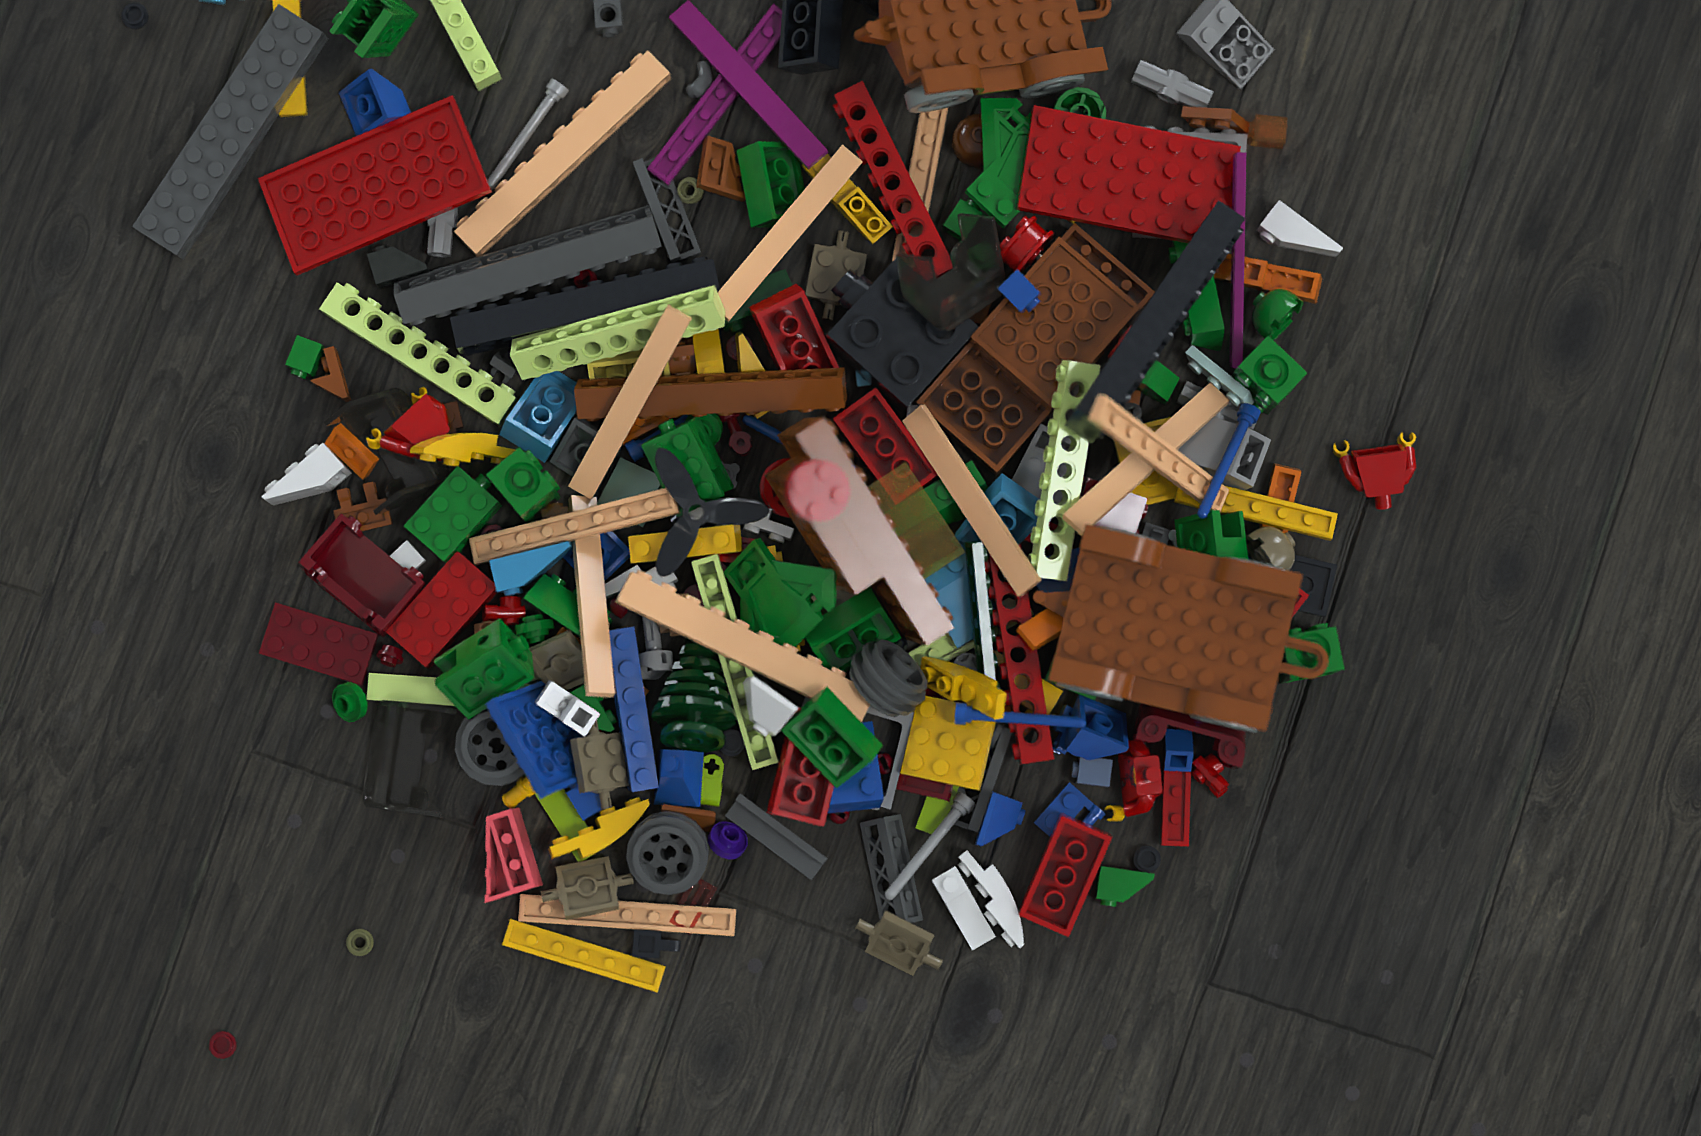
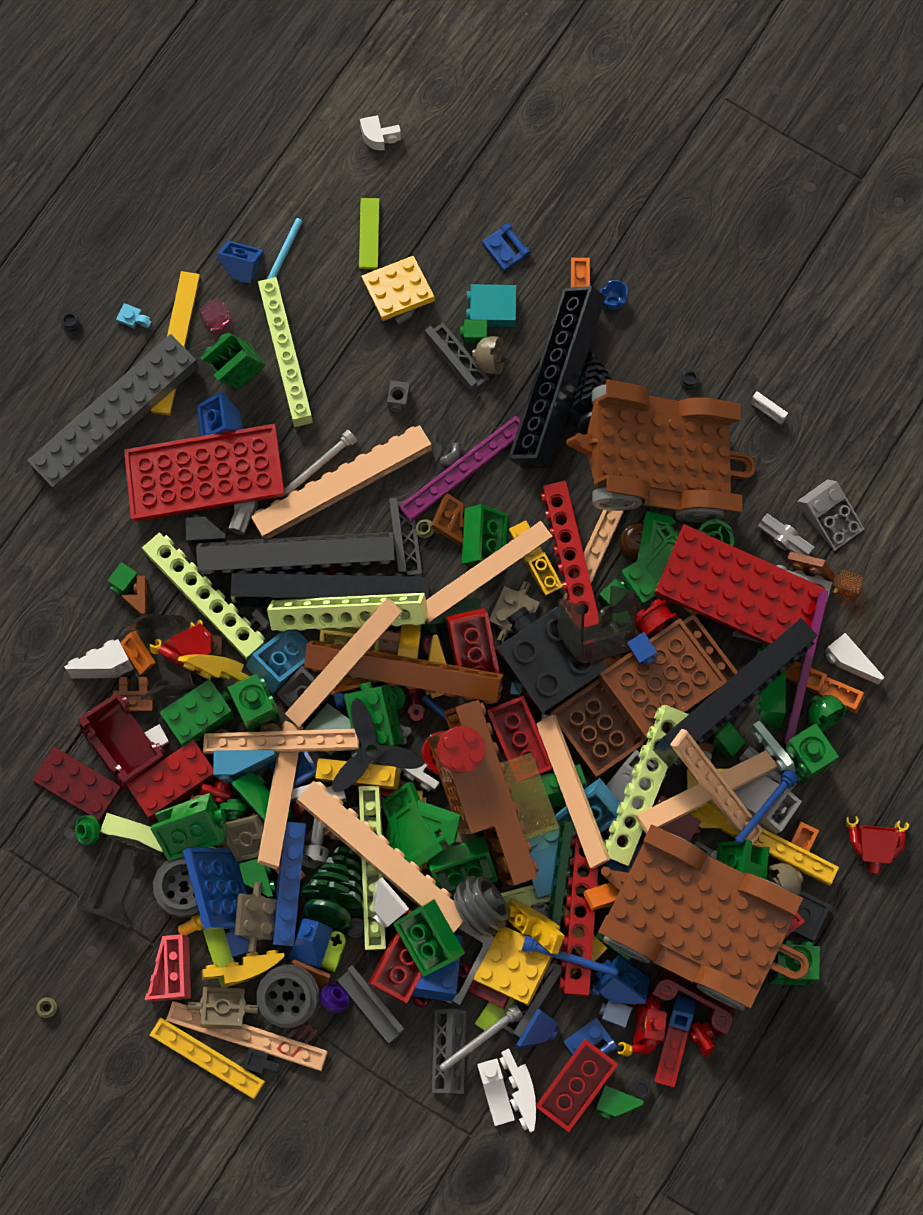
camera: 15 degrees right, 10 degrees down
dark red plate [377,645,404,667] -> none
white brick [535,680,600,736] -> none
magenta tile [669,0,828,170] -> none
dark tan plate [855,911,943,976] -> none

